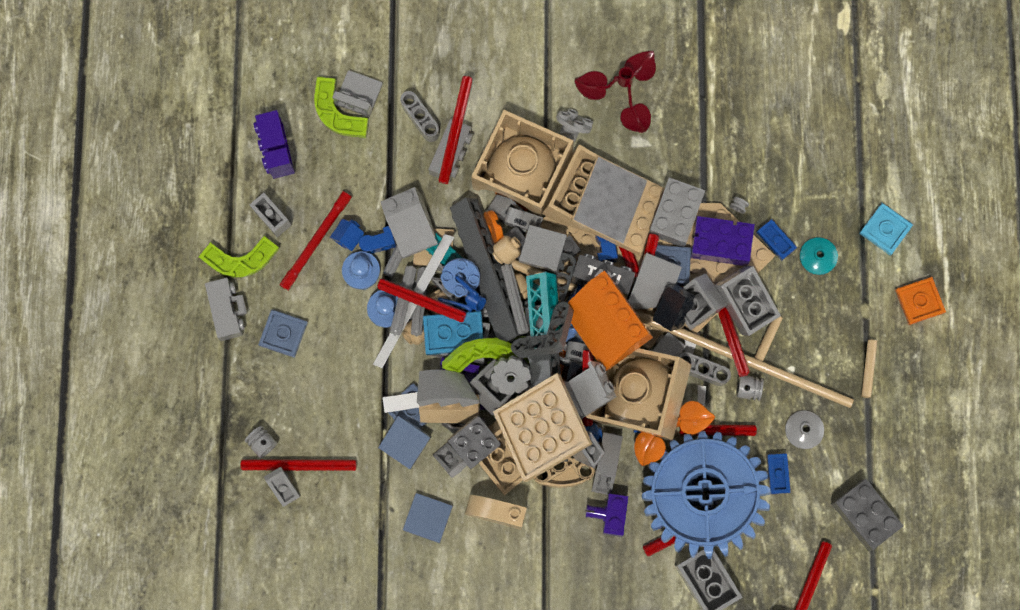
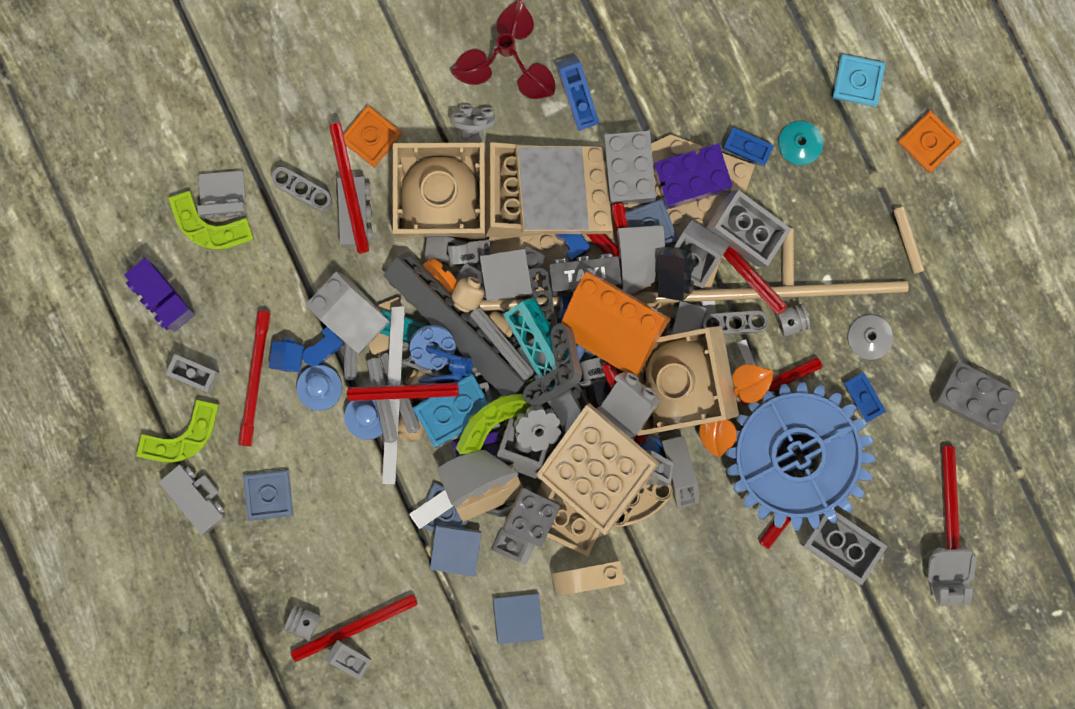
camera: 25 degrees left, 5 degrees up
dark purple brick [585,494,629,537] -> none
light grey bush [730,197,749,214] -> none
none -> orange tile [344,105,403,169]
none -> blue slope [555,56,600,131]

